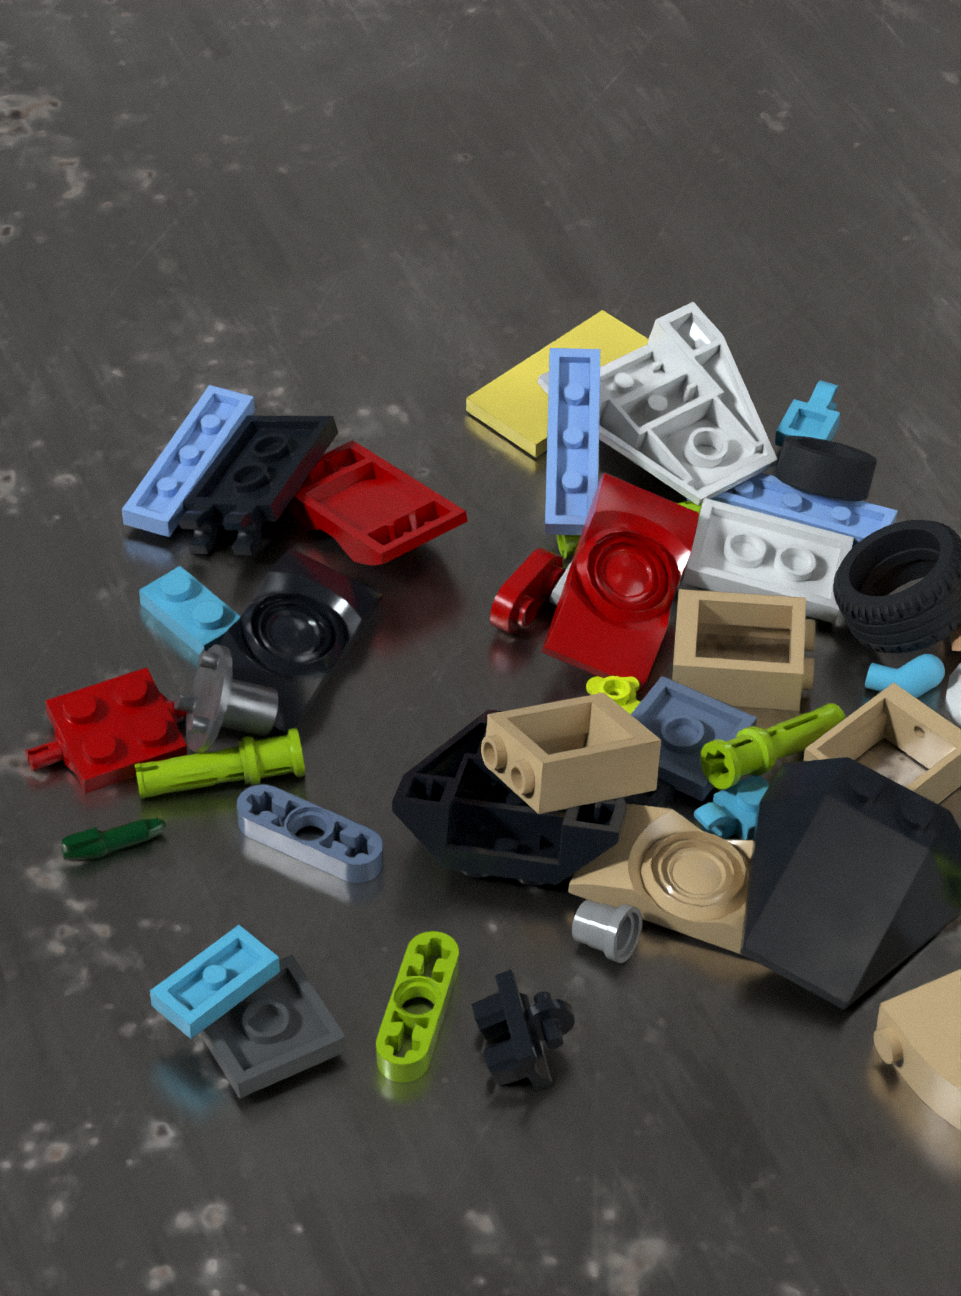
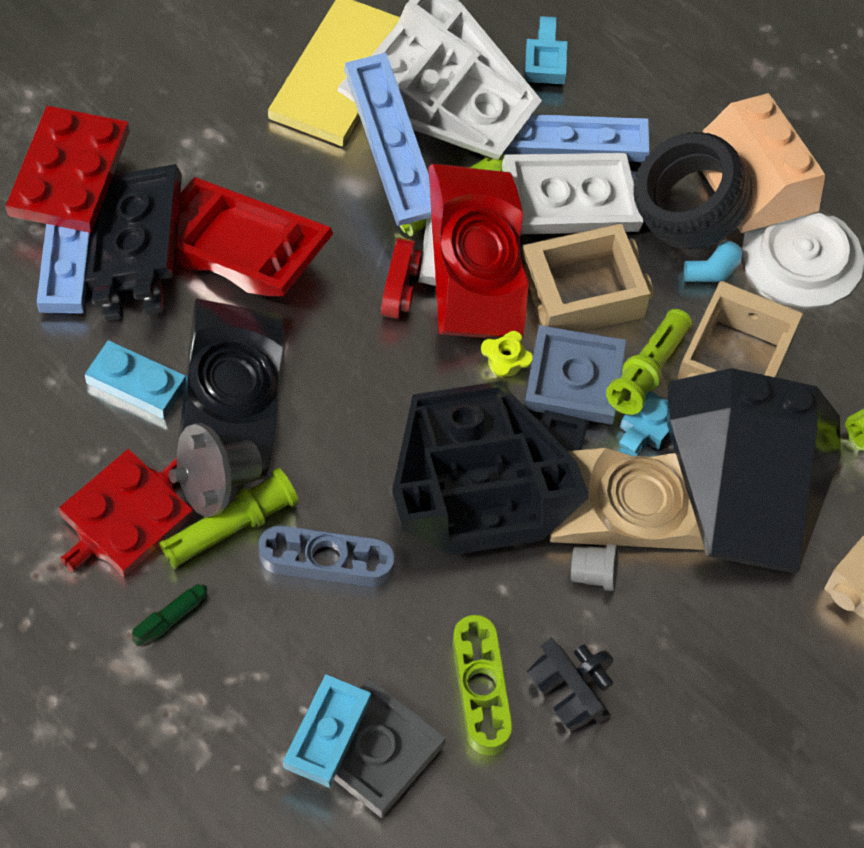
camera: 25 degrees left, 15 degrees up
tan window [481,693,661,814] -> none
black tyre [775,436,877,501] -> none
none -> red plate [5,105,130,233]

